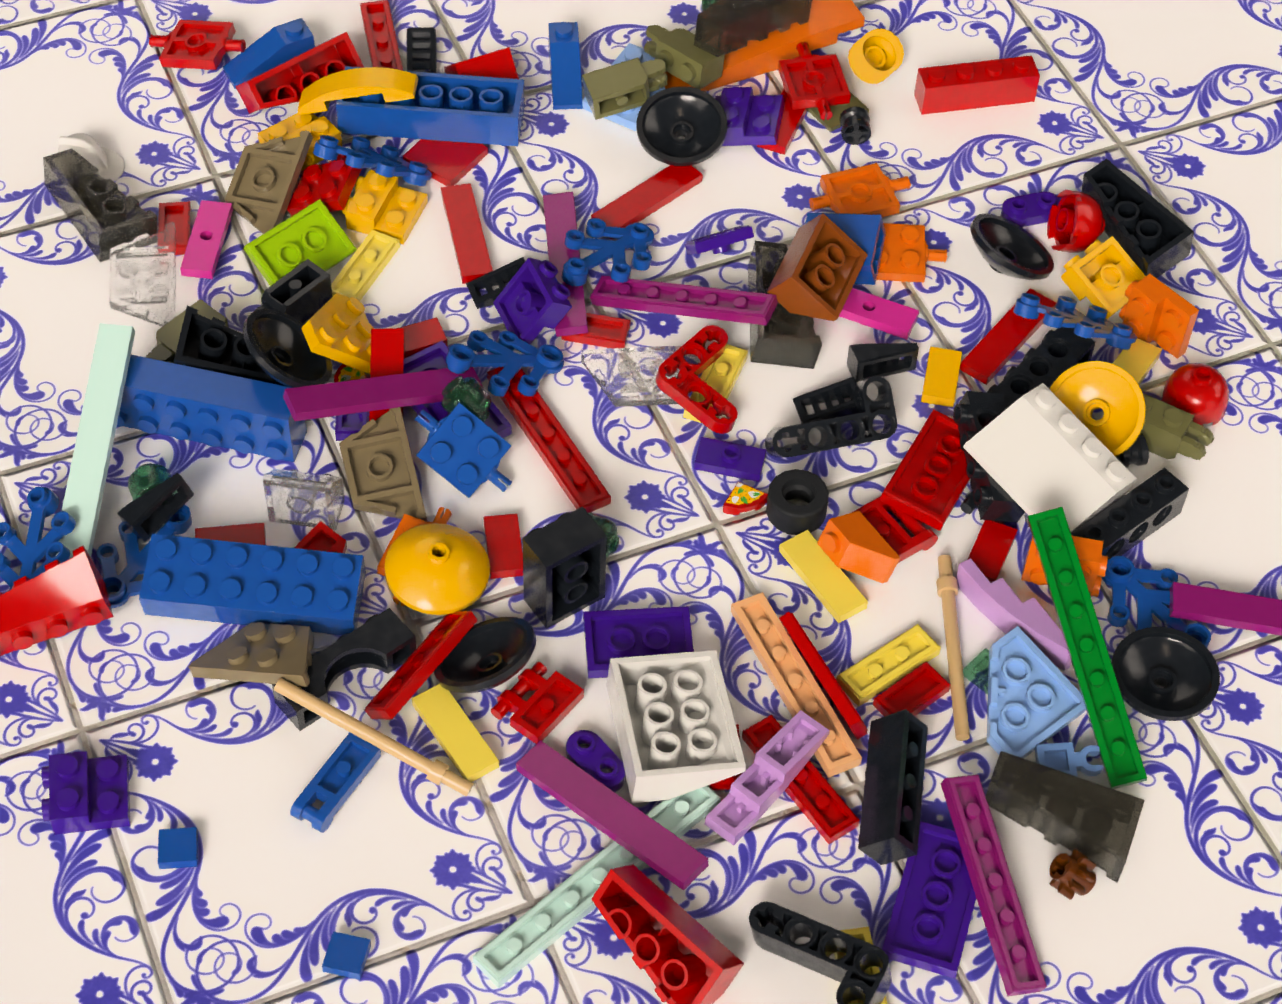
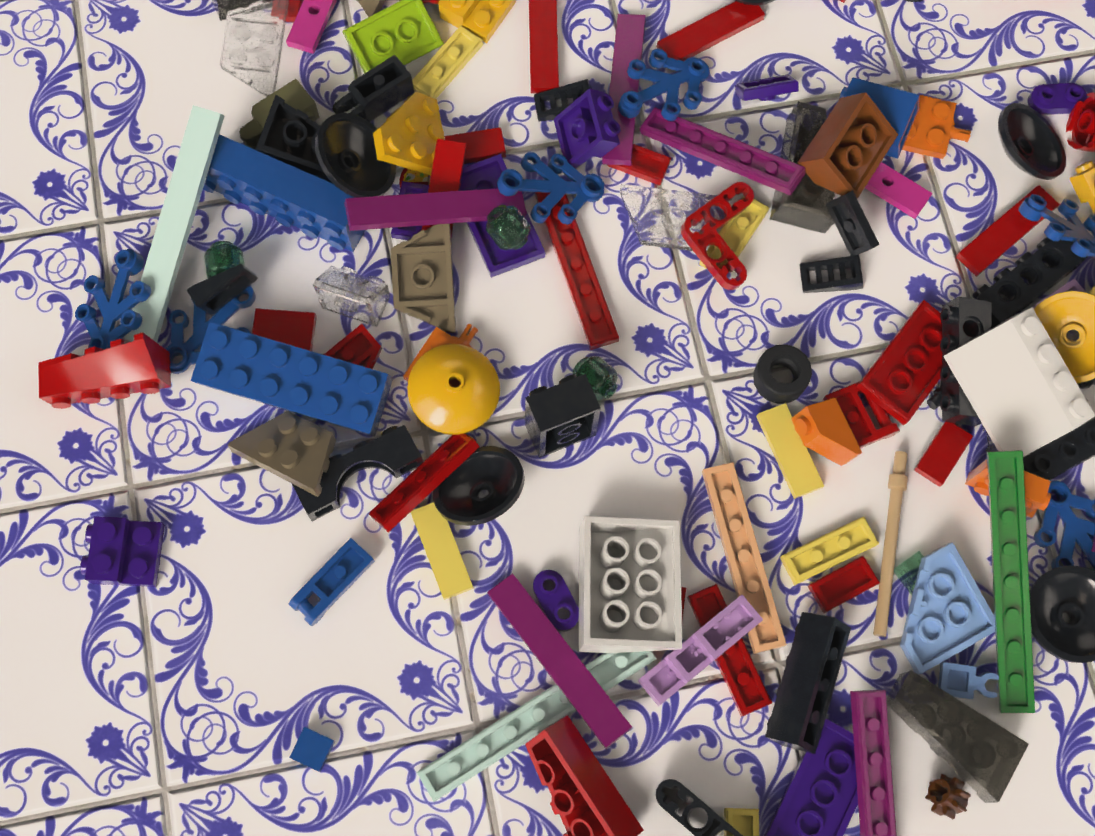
camera: 10 degrees right, 20 degrees up
blue tile [158,827,198,869] -> none
tan bar [274,678,474,797] -> none
blue plate [414,403,512,498] -> none
red tile [483,513,523,579] -> none
red plate [490,662,584,744] -> none
dark purple plate [583,606,694,679] -> none
dark purple plate [694,437,767,482] -> none
tile [723,482,768,515] -> none
black beam [765,376,897,458] -> none
red tile [779,612,868,740] -> none
orange plate [809,163,911,217] -> none
black slope [847,343,919,383] -> none
yellow tile [921,346,962,407] -> none
lavender slope [956,558,1071,671] -> none
none -> black plate [825,190,880,257]

